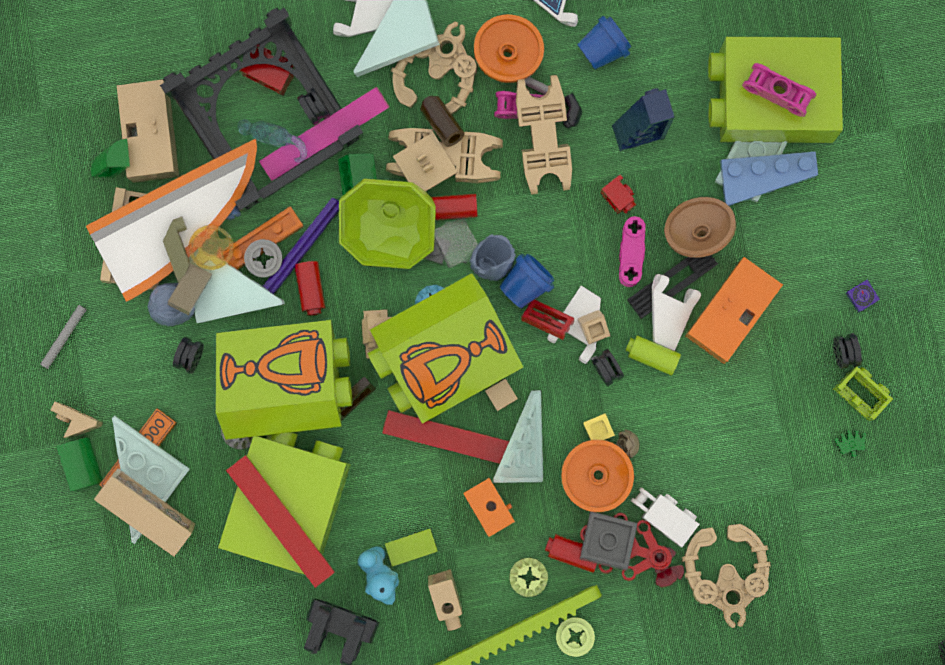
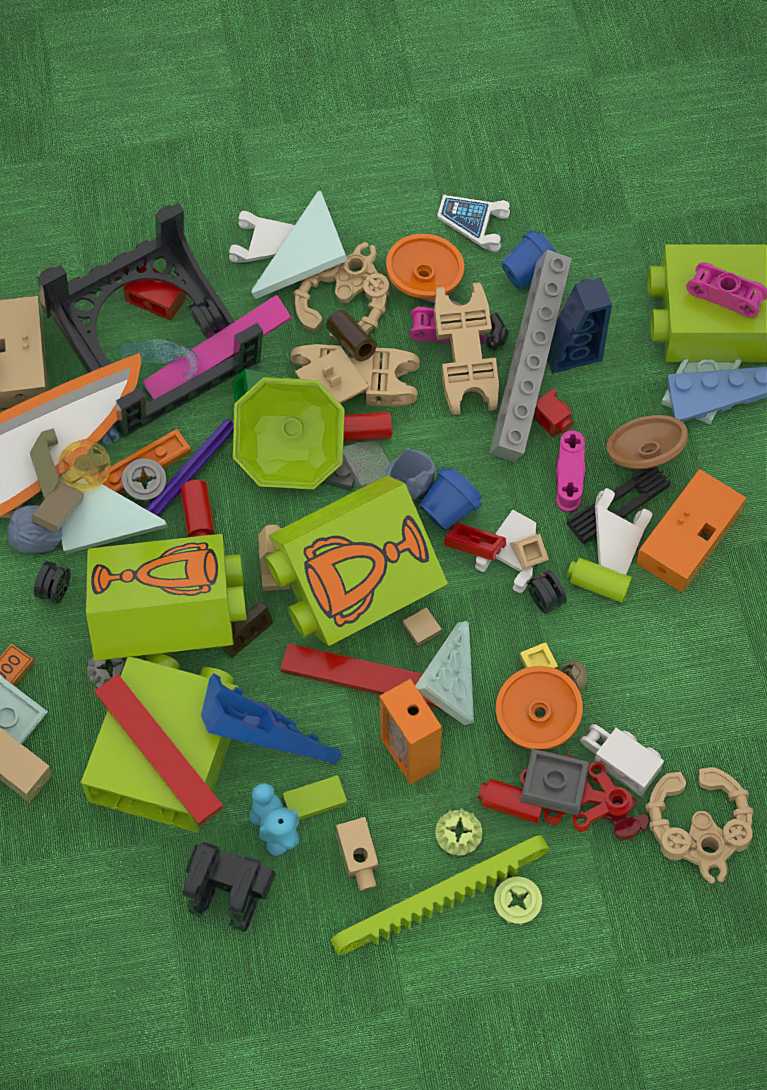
camera: 10 degrees left, 20 degrees down
none -> blue wedge [201,673,342,763]
none -> light grey brick [489,250,572,462]

